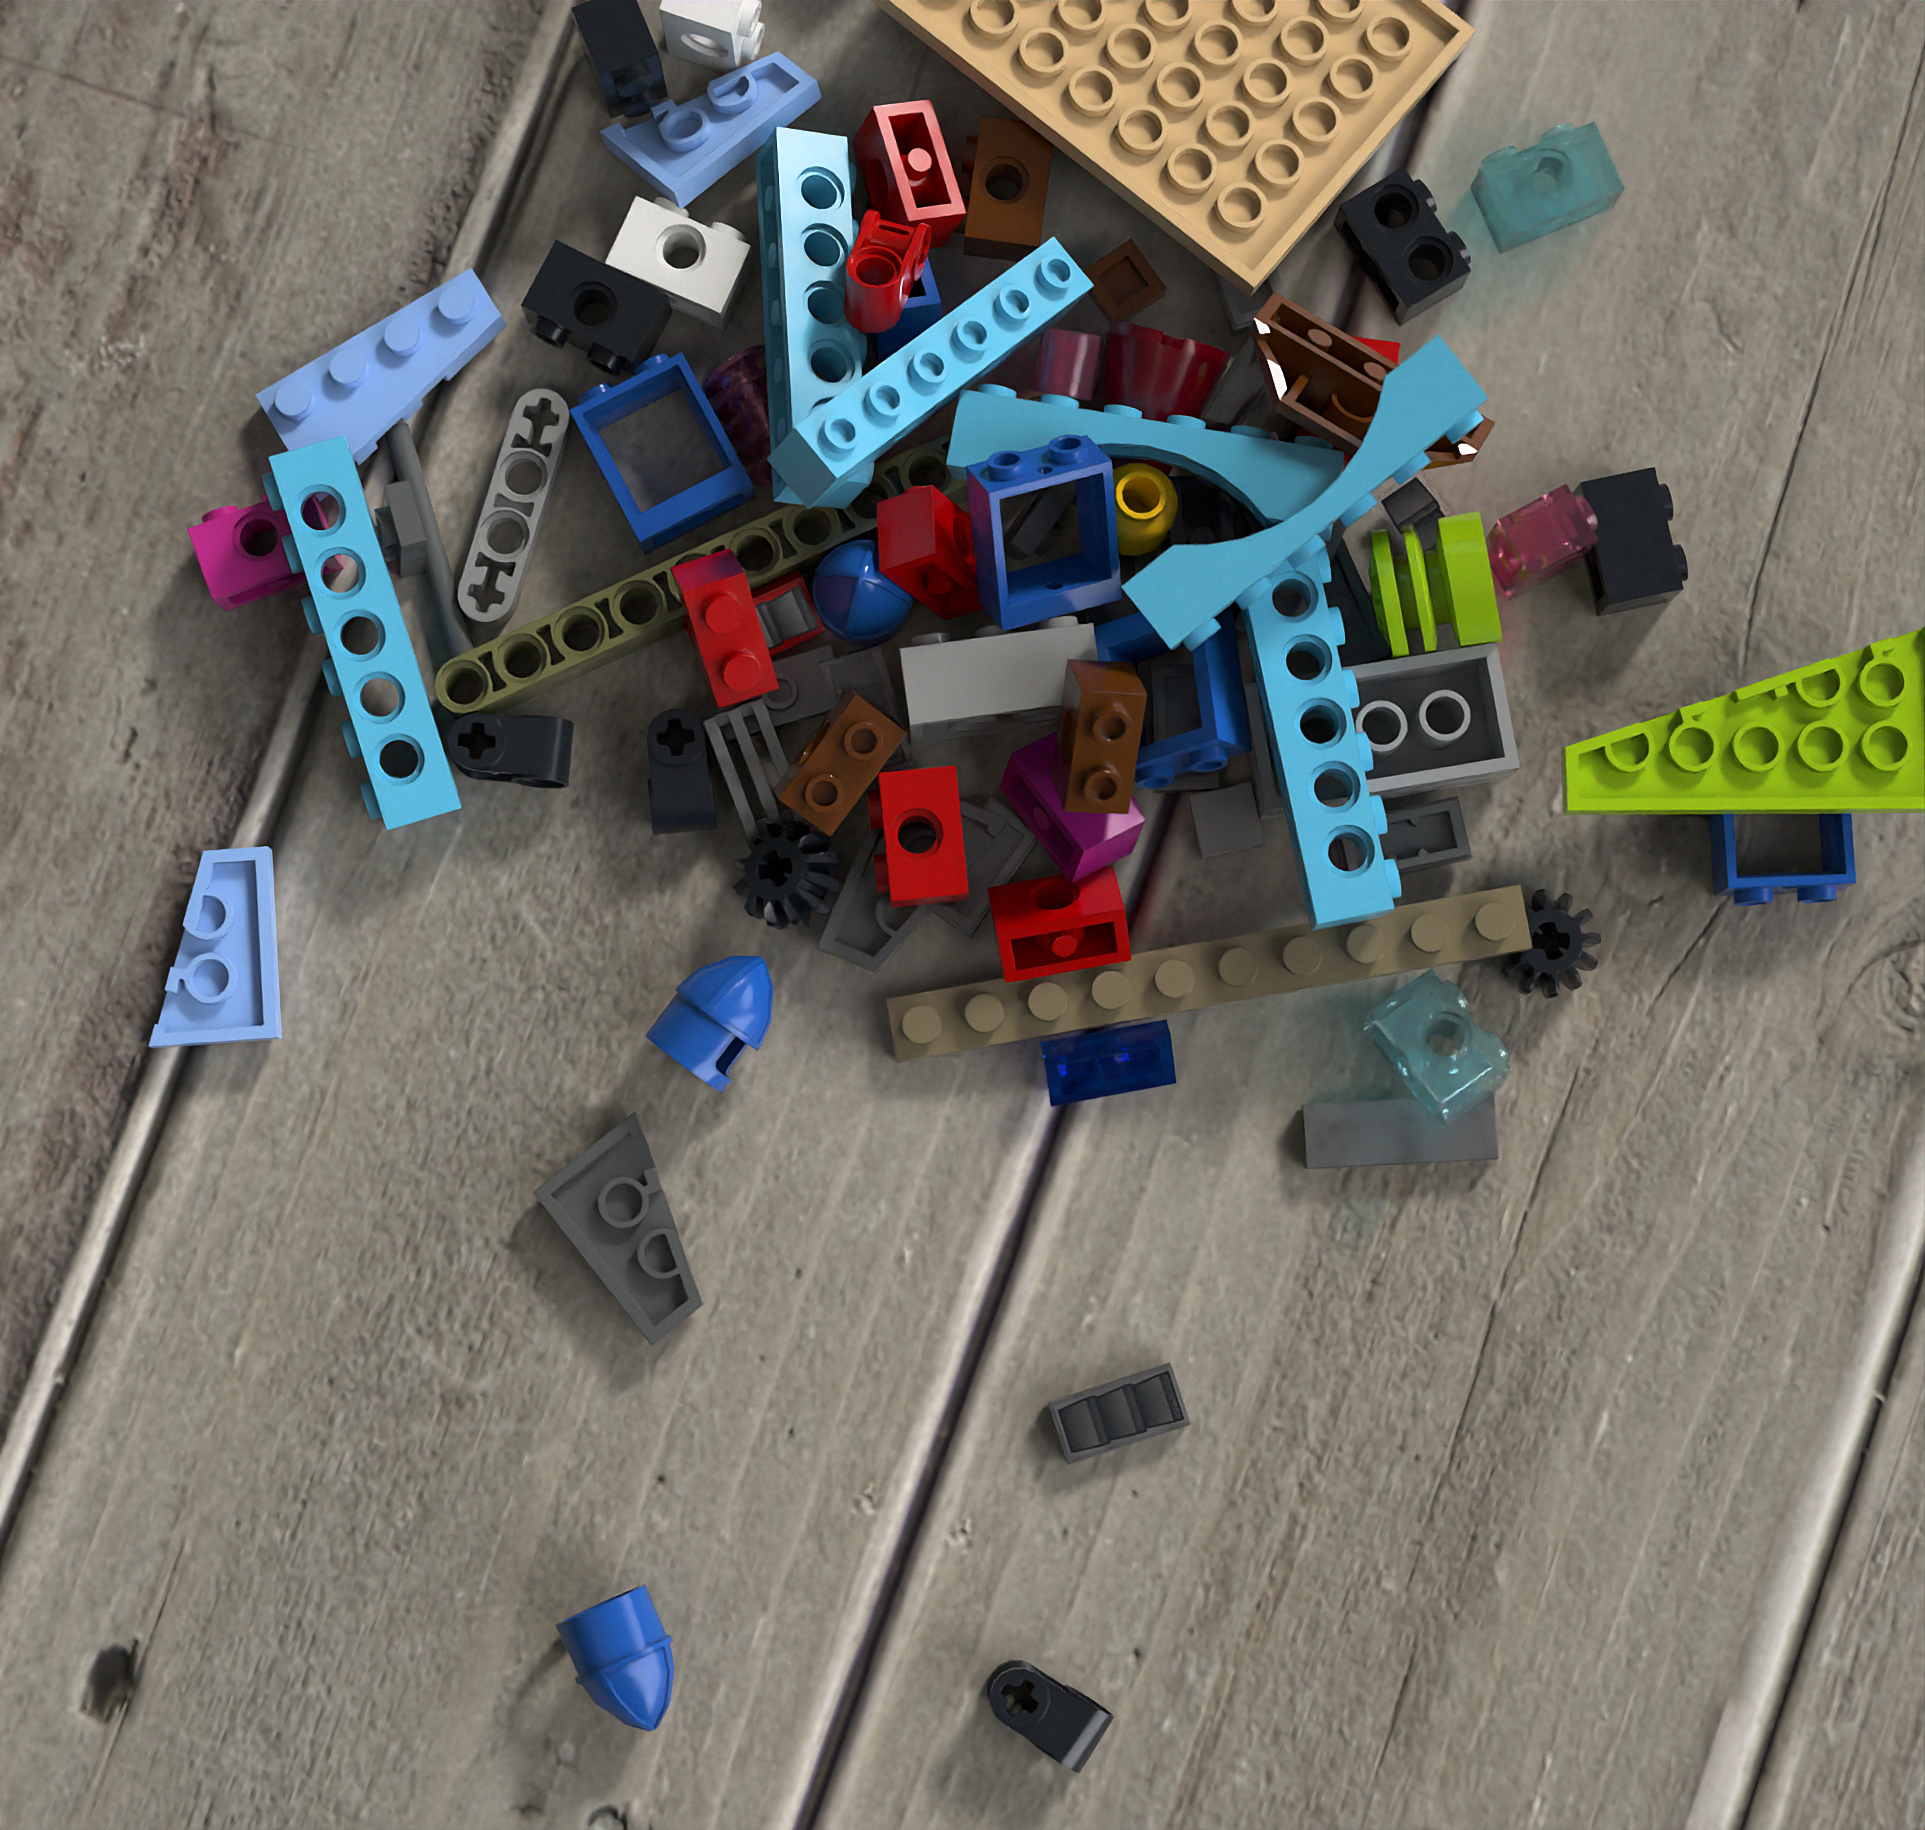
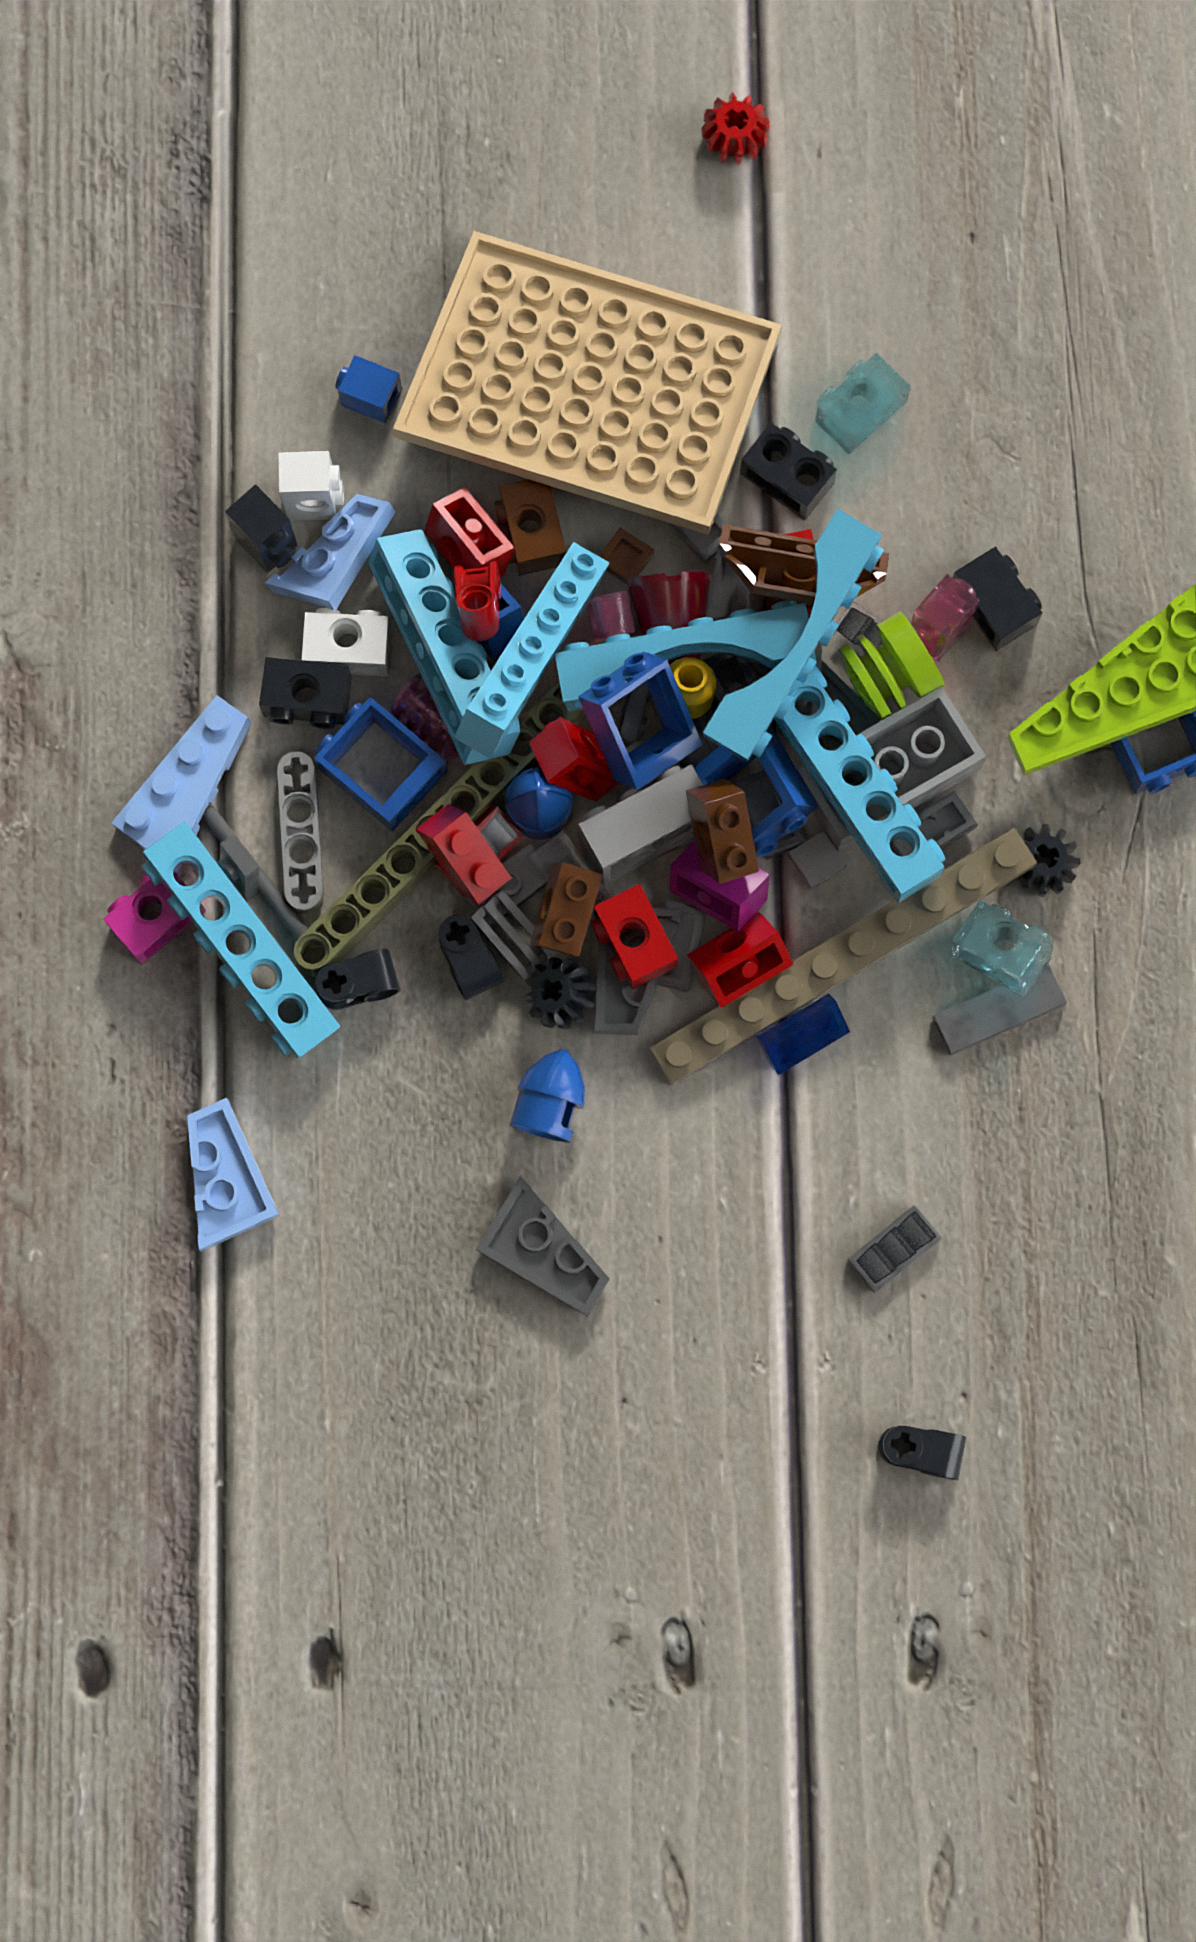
camera: 15 degrees left, 5 degrees down
blue helmet [556,1584,674,1732] -> none

